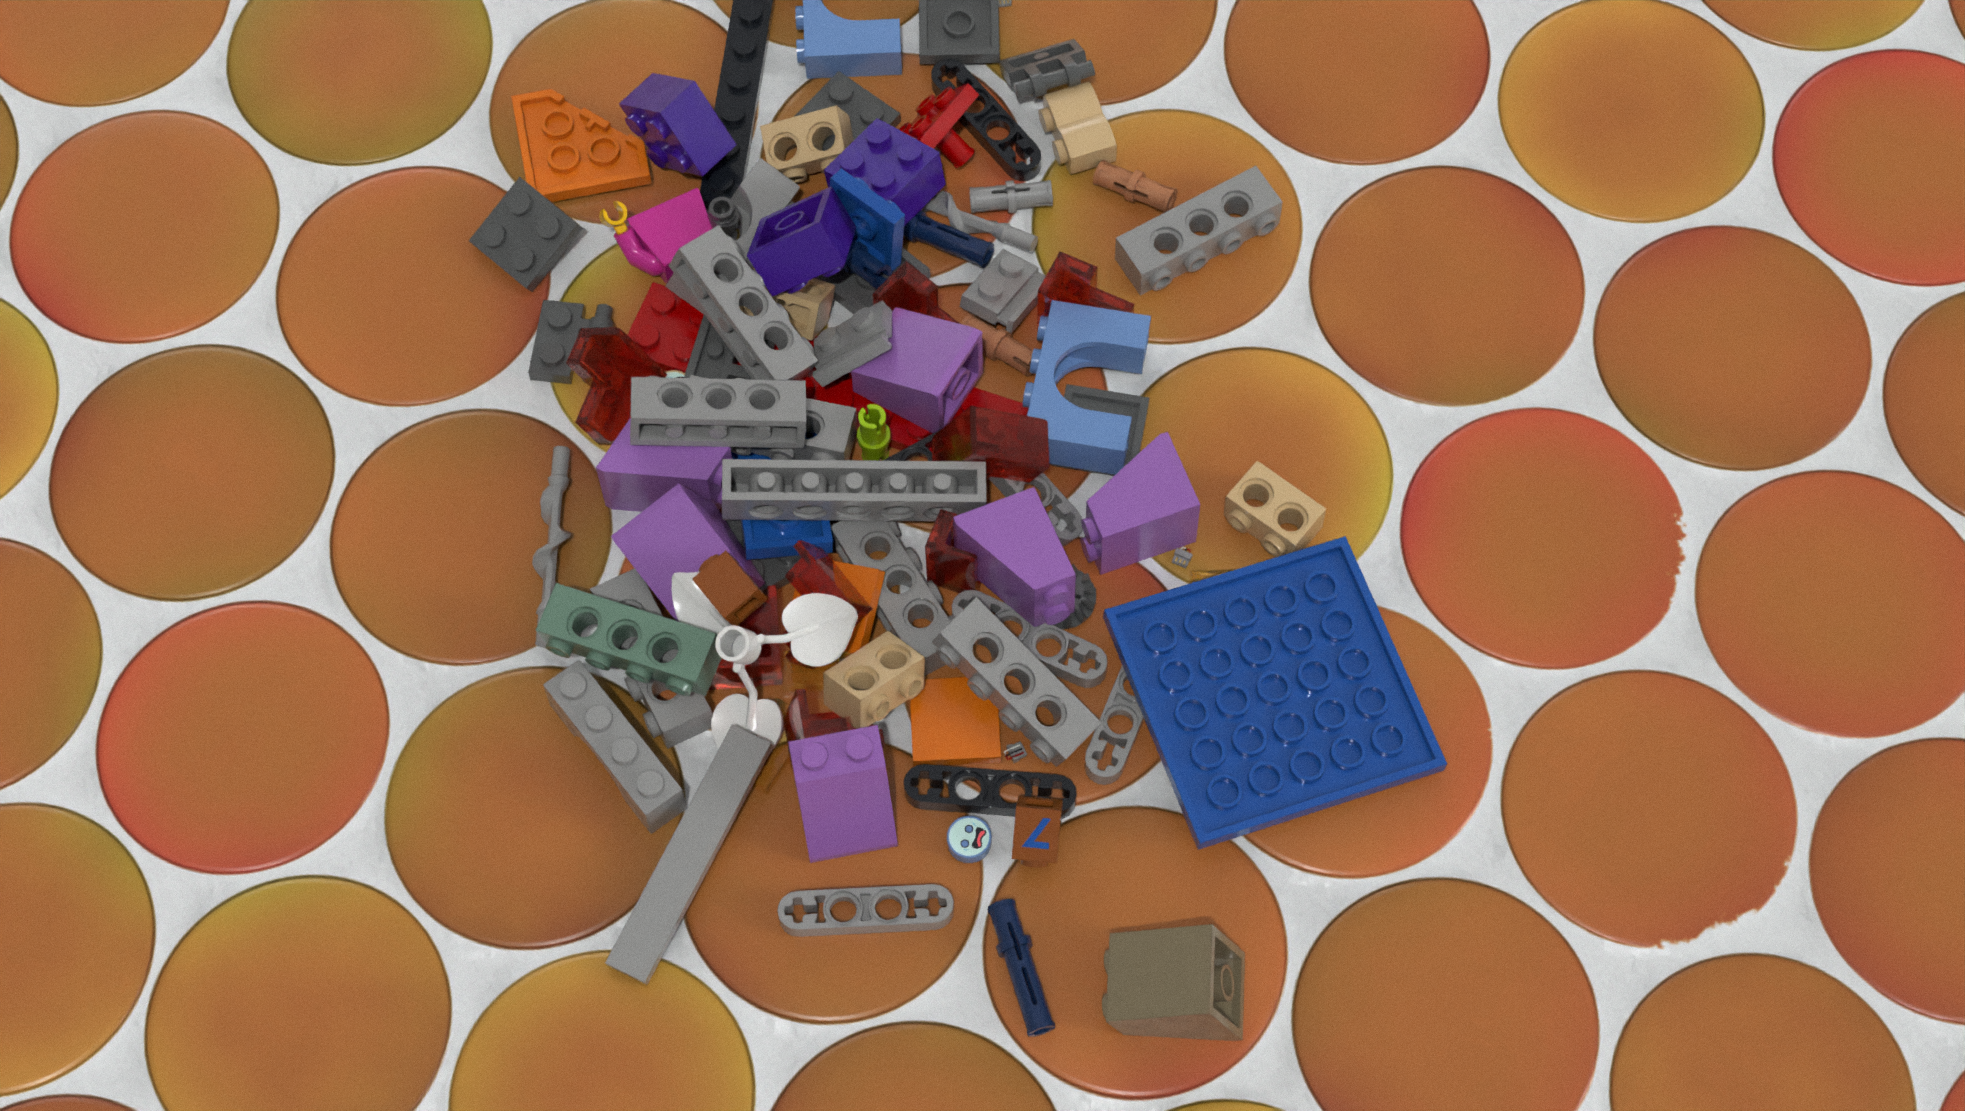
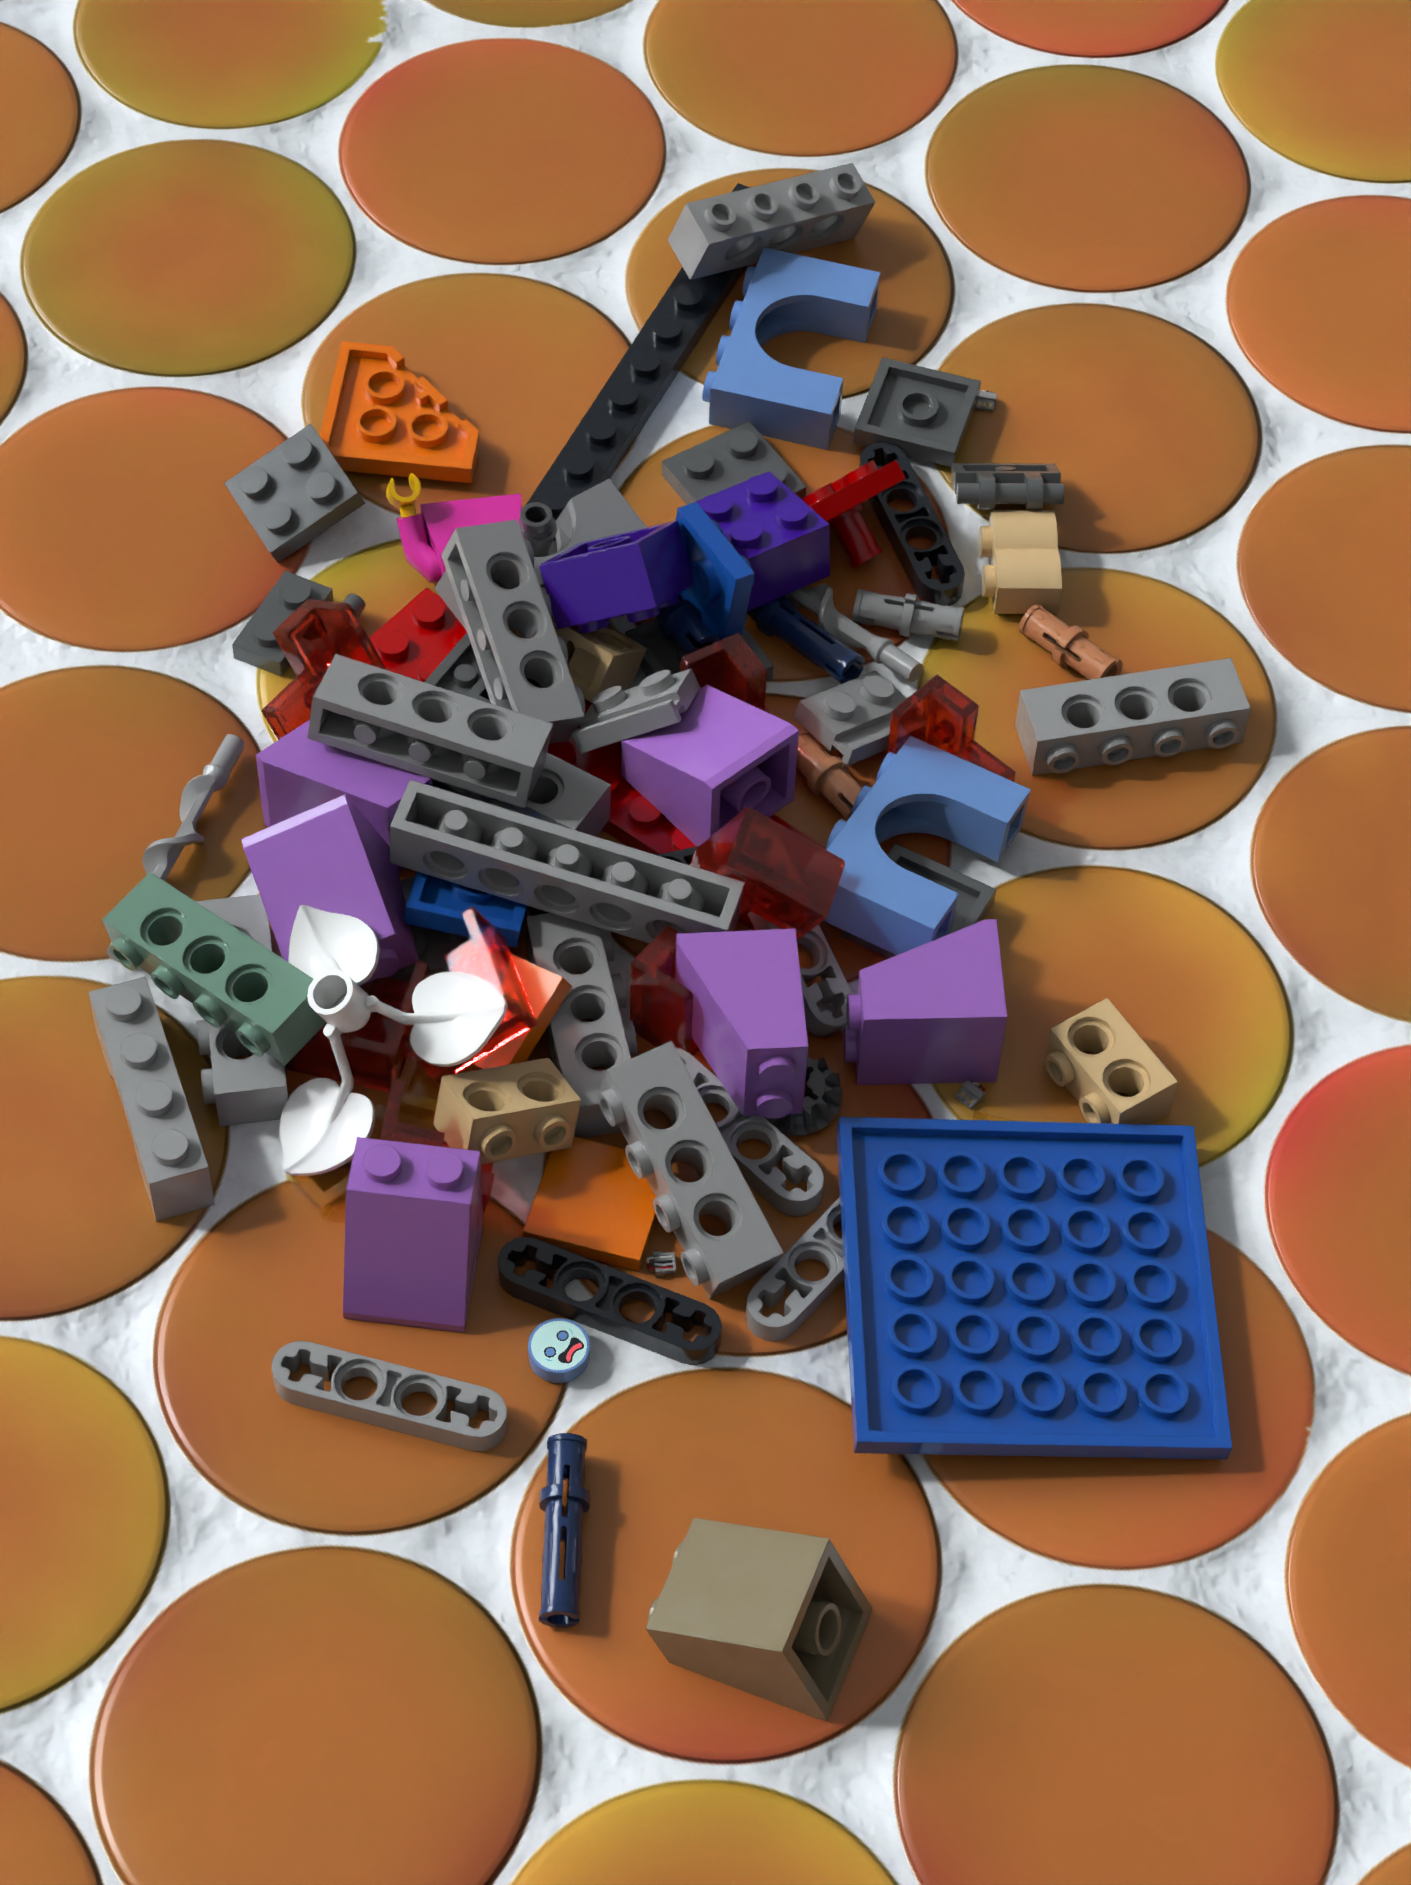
camera: 15 degrees right, 10 degrees down
light grey tile [605,725,773,985] -> none
dark purple brick [619,73,737,176] -> none
dark orange brick [692,550,768,626] -> none
tan brick [760,105,854,183] -> none
lime pin [857,404,891,461] -> none
dark orange brick [1012,796,1063,868] -> none

